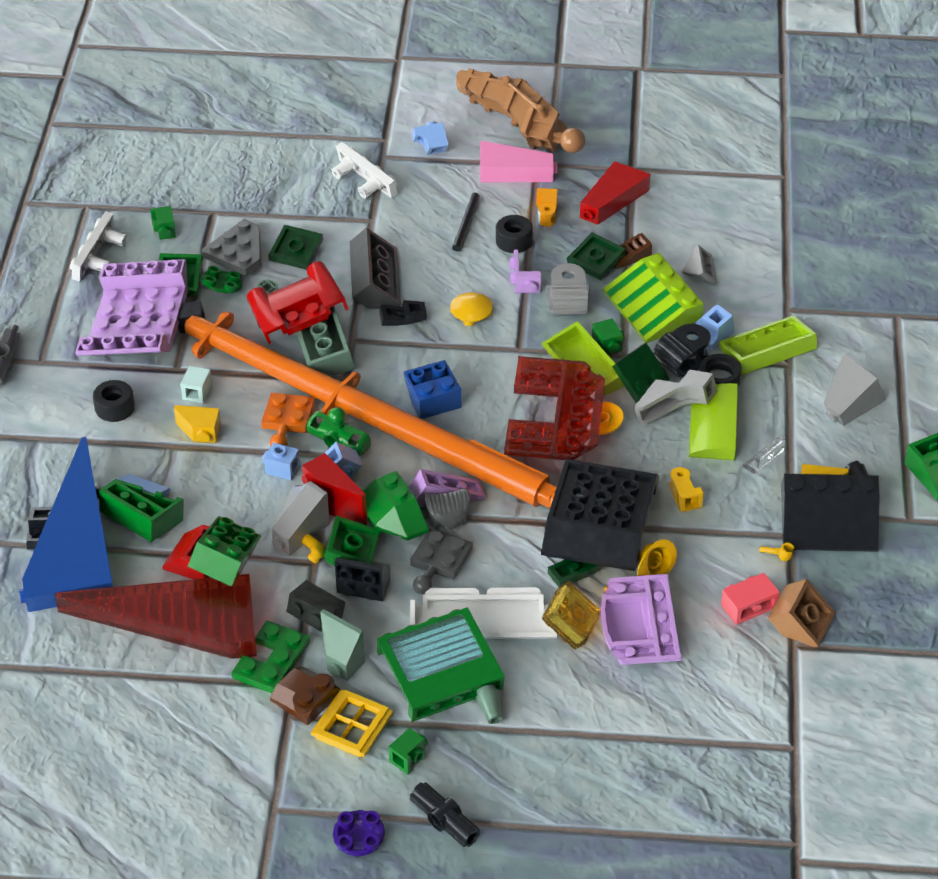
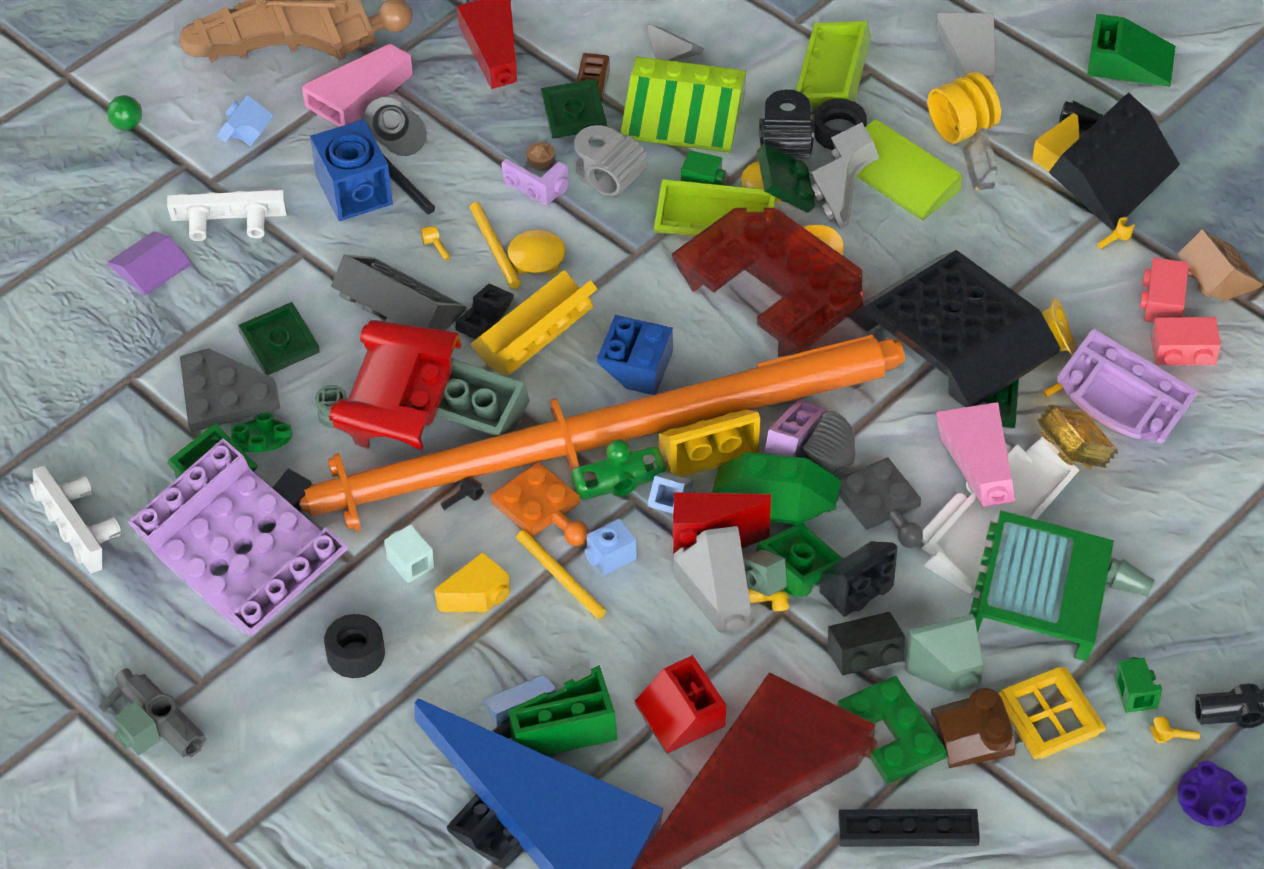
camera: 50 degrees left, 5 degrees up
green brick [150,206,176,240] -> none
green slope [188,516,261,587] -> none
black tyre [496,215,533,253] -> none
light orange leg [536,188,558,227] -> none
yellow leg [669,467,703,512] -> none
light blue brick [695,305,734,351] -> none
none -> green piece [107,95,143,130]
none -> medium lavender slope [108,231,191,296]
none -> blue brick [310,119,393,221]
none -> dark grey piece [364,97,427,156]
none -> yellow hand [421,226,450,261]
none -> black hand [440,478,484,510]
none -> yellow bar [469,202,521,289]
none -> yellow brick [470,270,598,376]
none -> yellow bar [516,530,606,619]
none -> medium nougat tile [527,142,555,169]
none -> yellow slope [659,409,760,477]
none -> sand green plate [743,549,787,597]
none -> black plate [838,809,980,847]
none -> yellow wheel [927,71,1001,144]
none -> bright pink slope [936,402,1015,507]
none -> yellow hand [1150,716,1200,743]
none -> coral brick [1151,317,1221,366]

